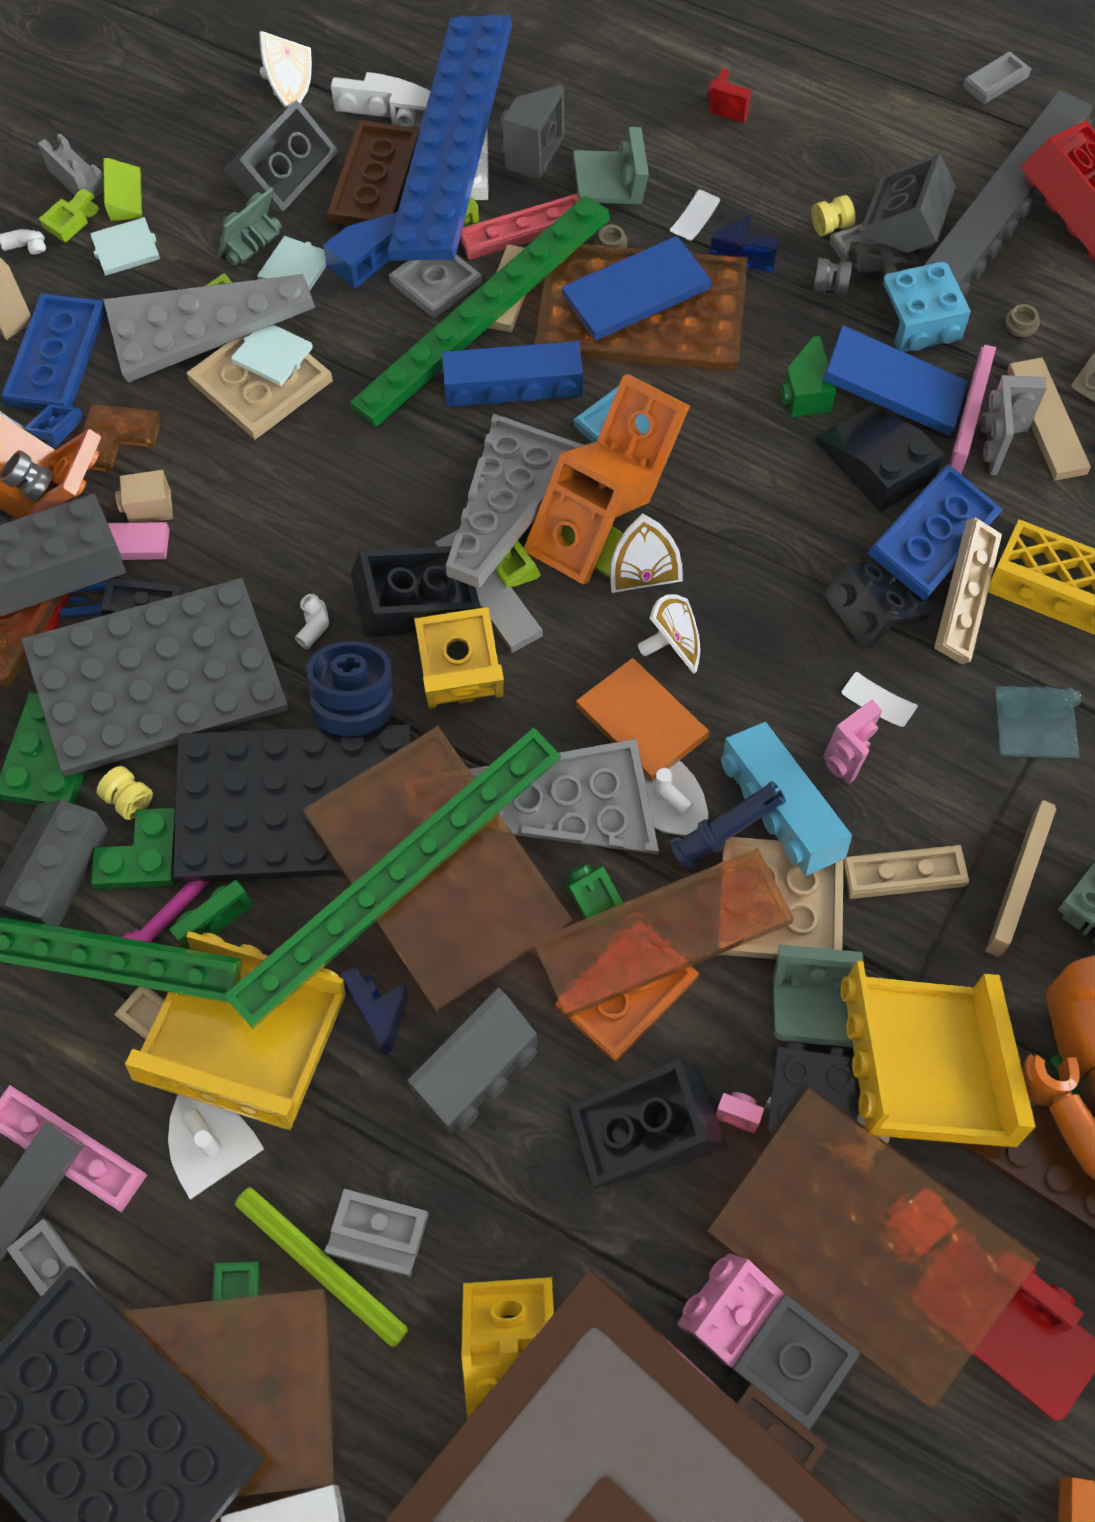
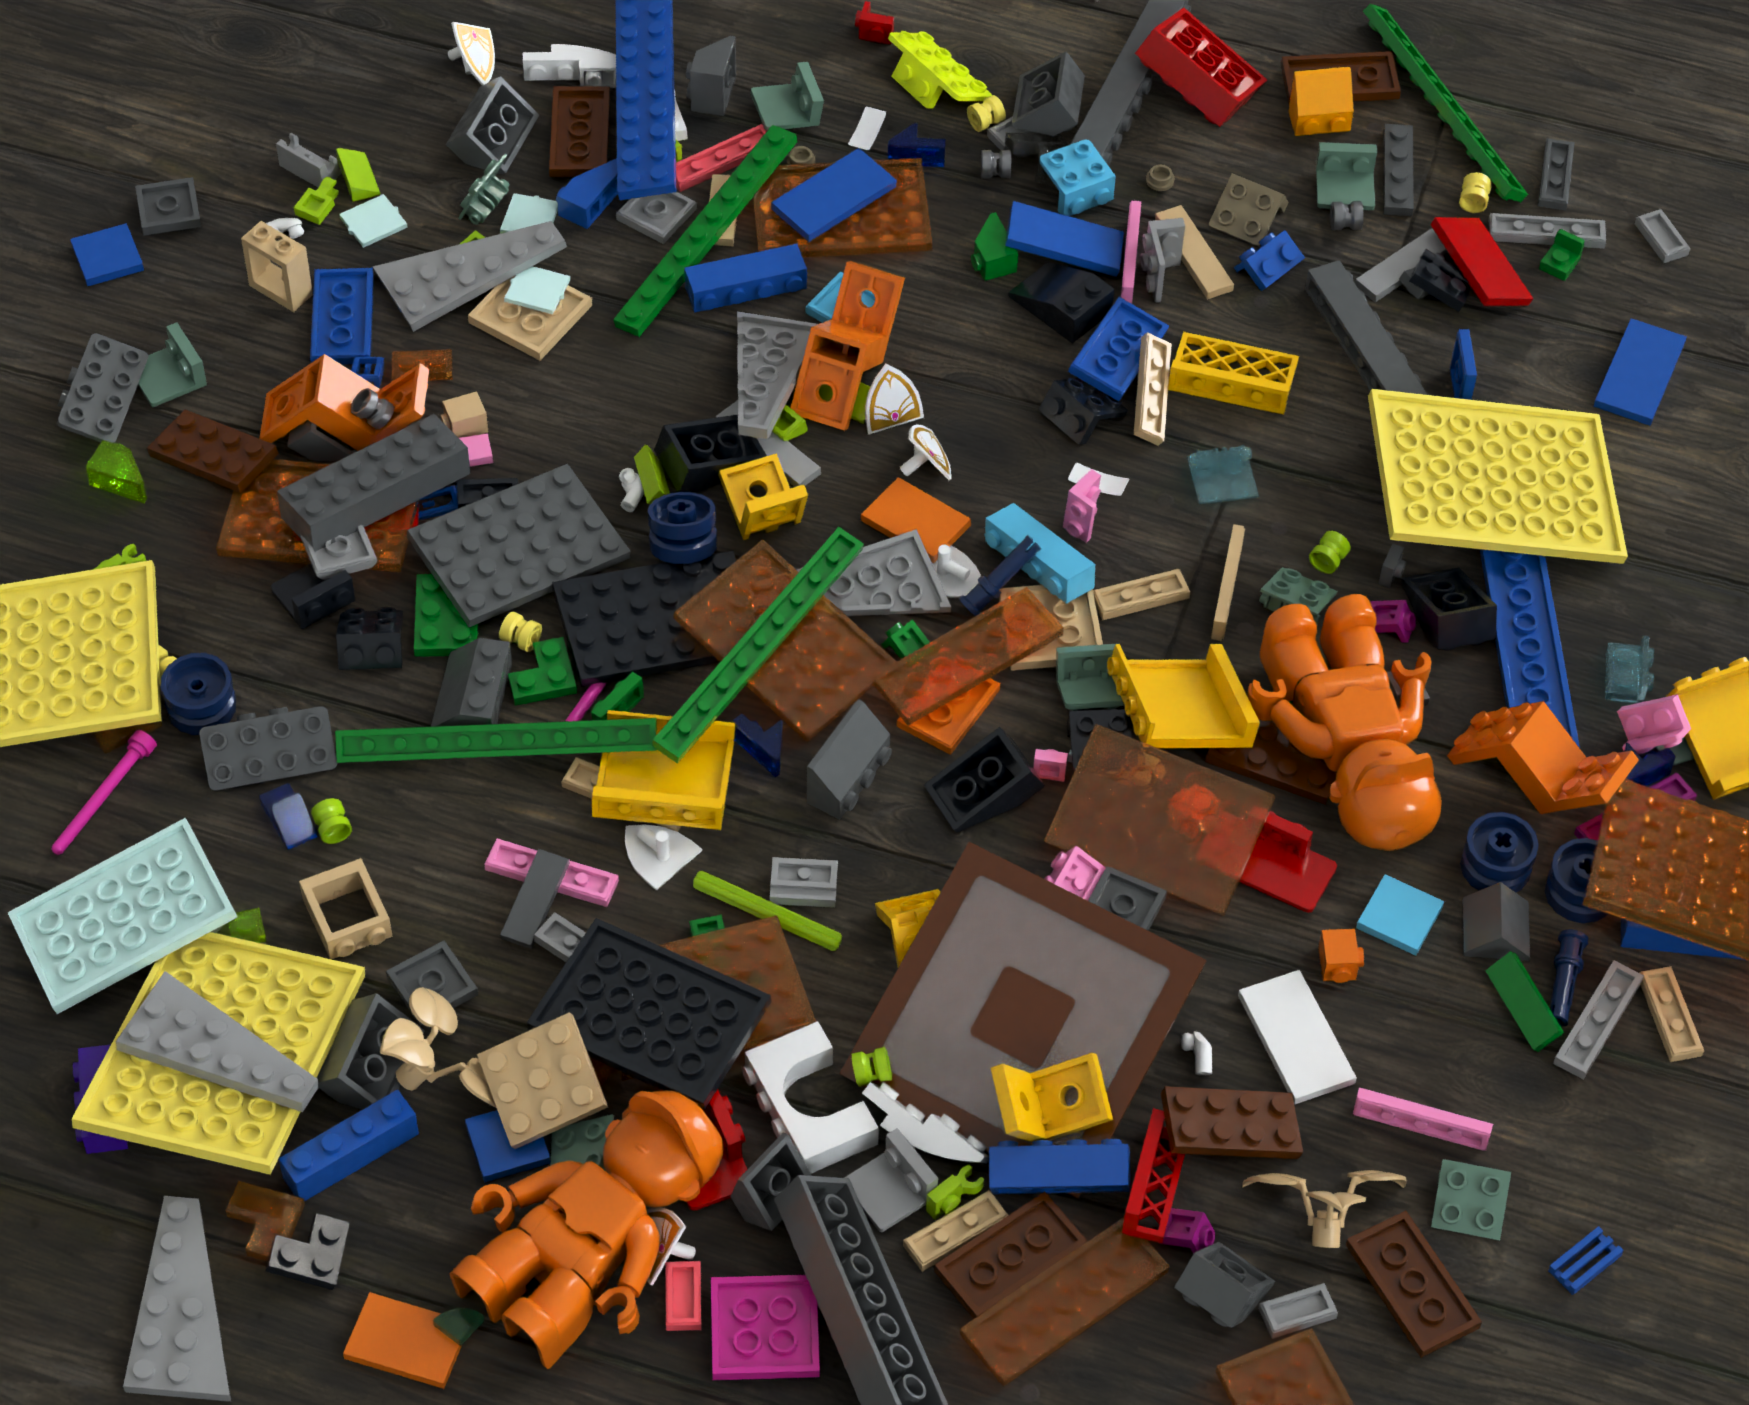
camera: 15 degrees left, 10 degrees down
none -> lime slope [634,445,670,504]
none -> neon yellow bracket [888,31,992,109]

